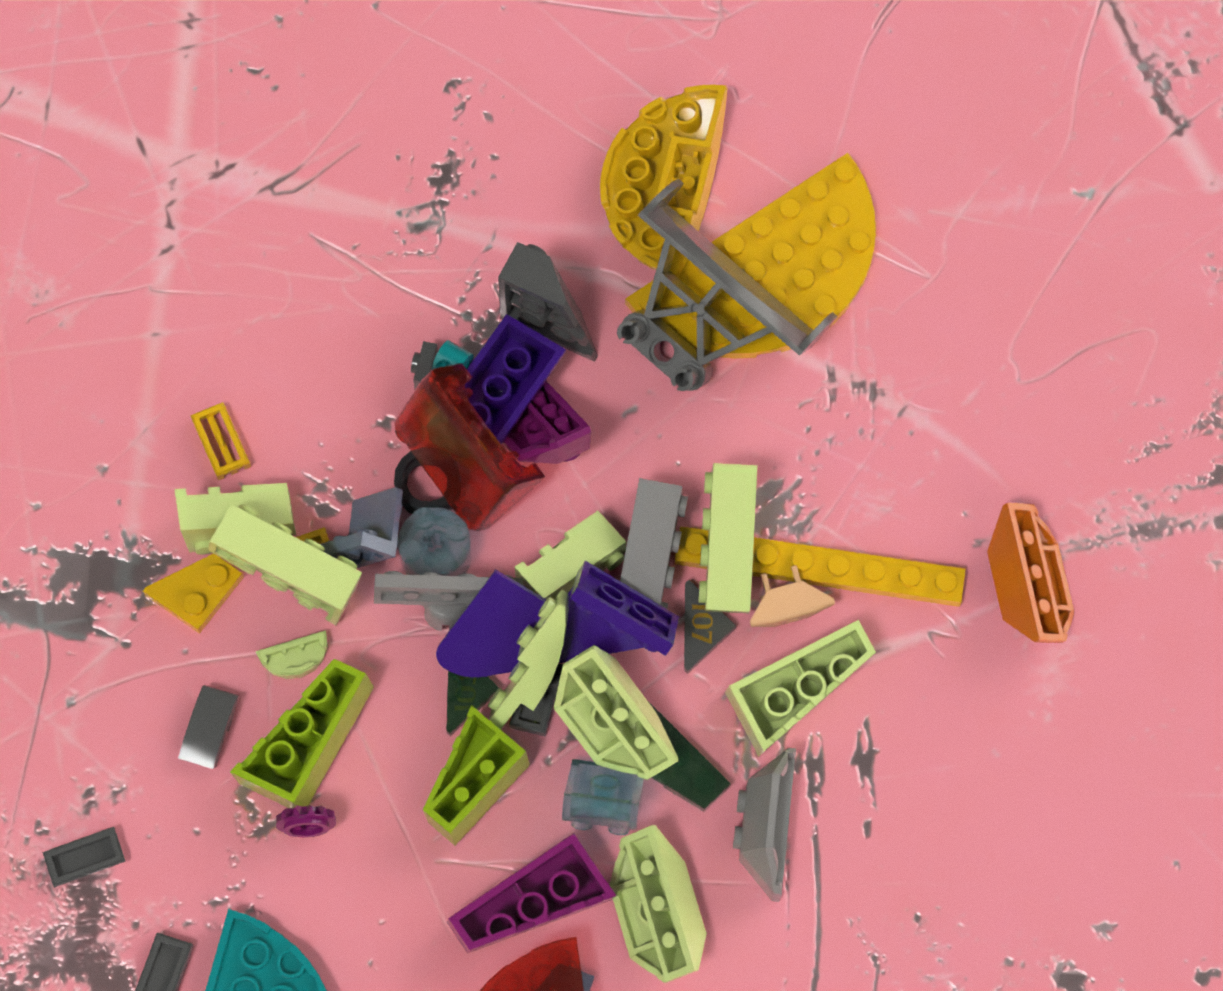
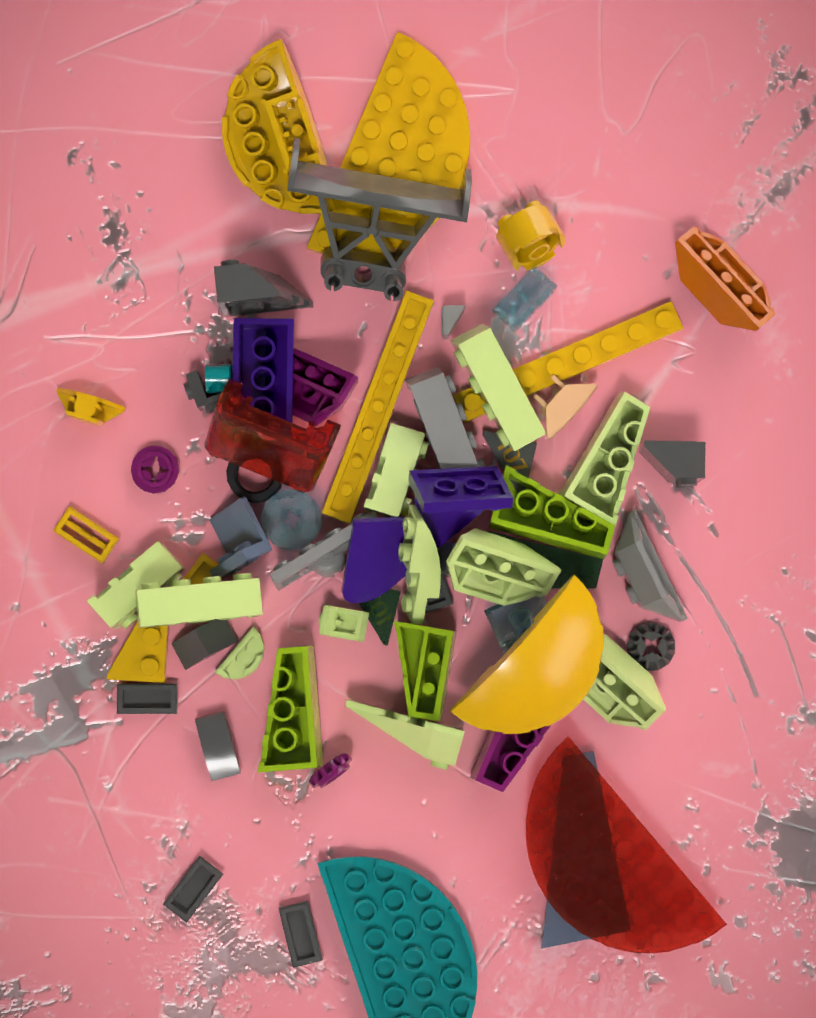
camera: 25 degrees left, 15 degrees up
none -> yellow piece [56,387,126,426]
none -> dark grey tile [117,684,177,714]
none -> magenta gear [131,446,179,494]
none -> dark grey slope [172,619,239,670]
none -> yellowish green bracket [319,605,369,642]
none -> yellow plate [322,290,434,524]
none -> yellowish green wedge [345,700,465,770]
none -> light grey slope [442,305,465,340]
none -> yellow brick [450,575,604,734]
none -> lime wedge [489,465,615,560]
none -> clear light blue hinge [492,267,557,333]
none -> yellow brick [496,200,566,271]
none -> dark grey gear [627,623,675,671]
none -> dark grey slope [639,440,706,488]

